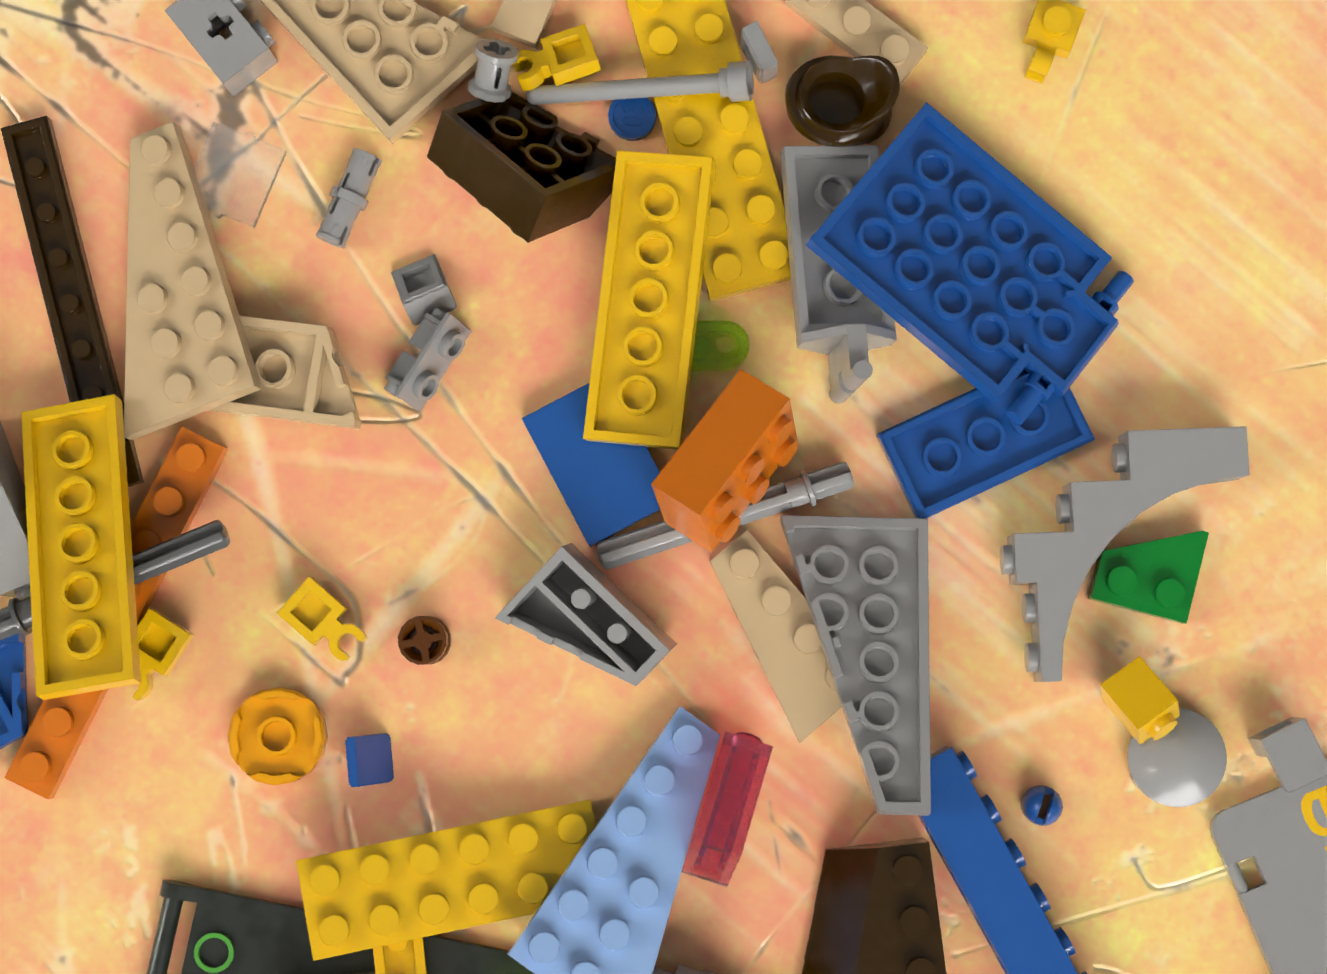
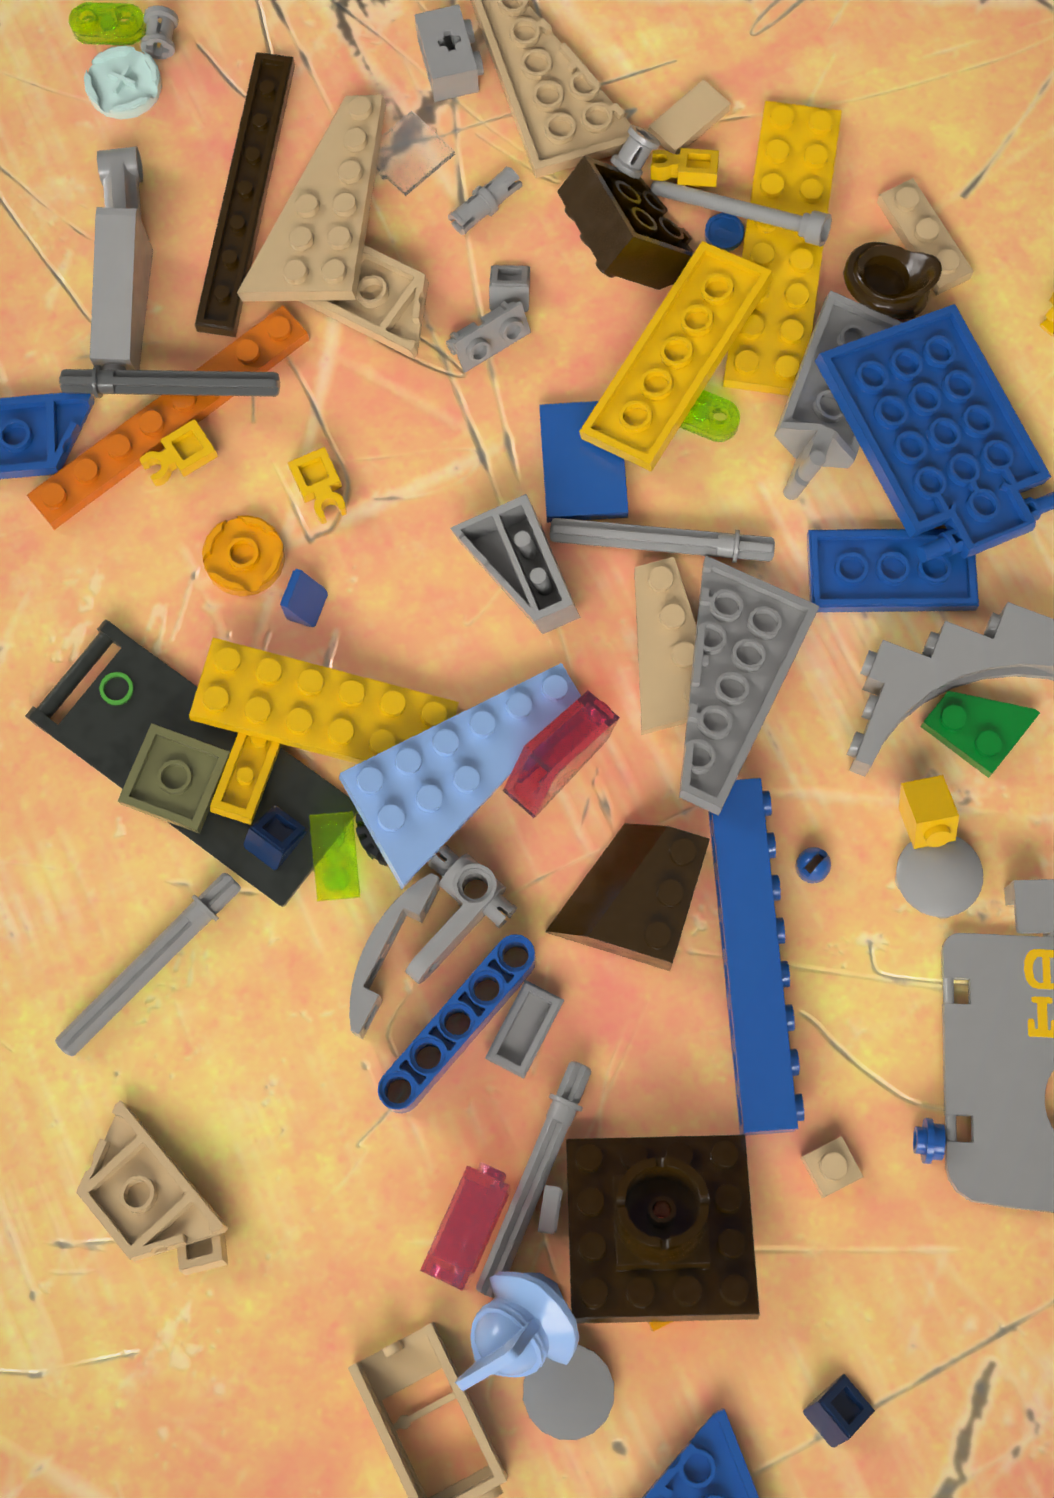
camera: 20 degrees right, 10 degrees down
yellow plate [21,394,141,700] -> none
reddish brown wheel [398,616,451,665] -> none
orange brick [651,369,798,553] -> none
light grey tile [740,21,778,84] -> none

